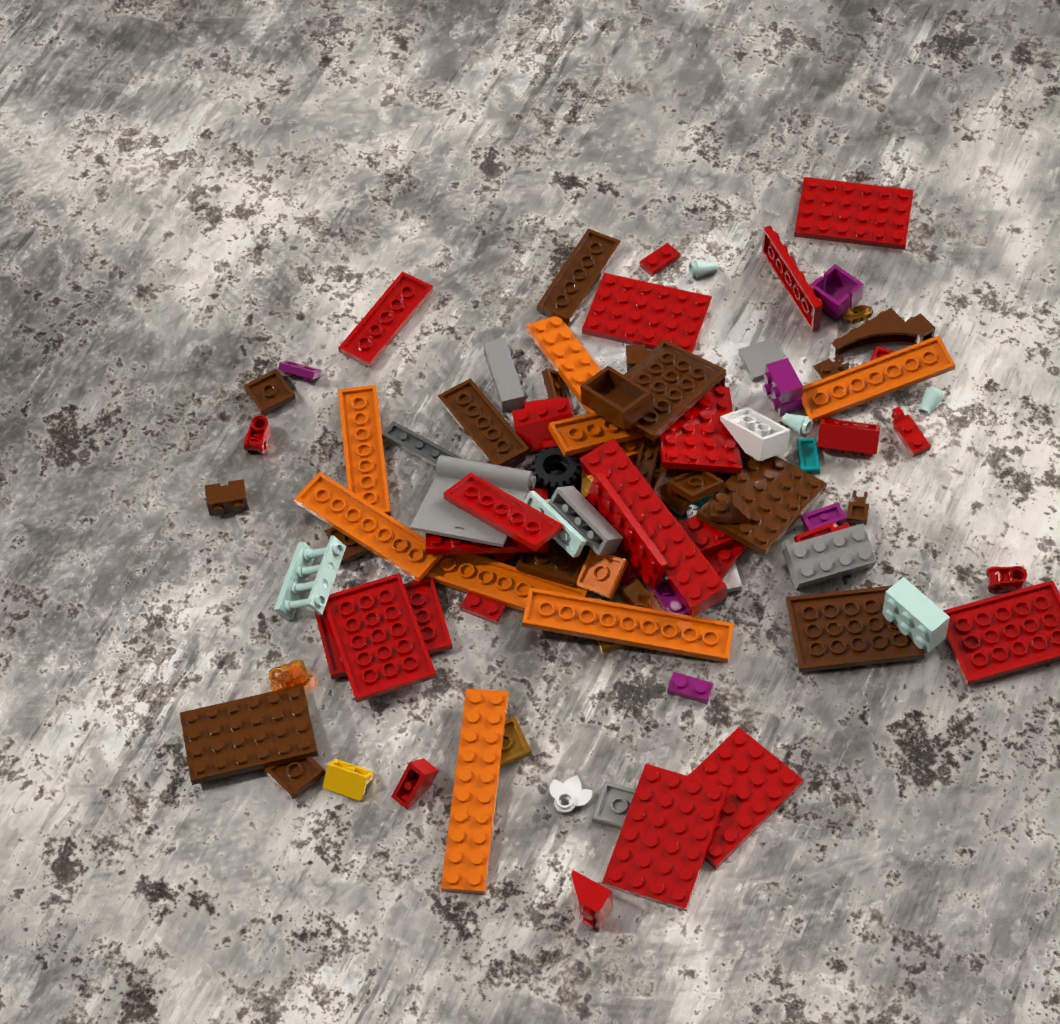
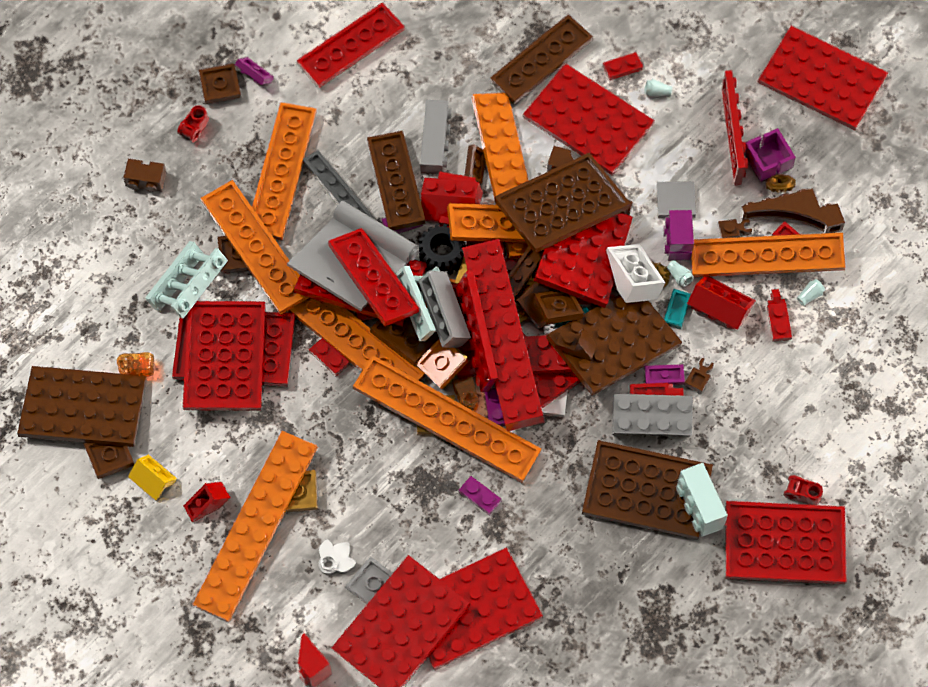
camera: 15 degrees right, 10 degrees up
reddish brown piece [580,366,652,430] -> none

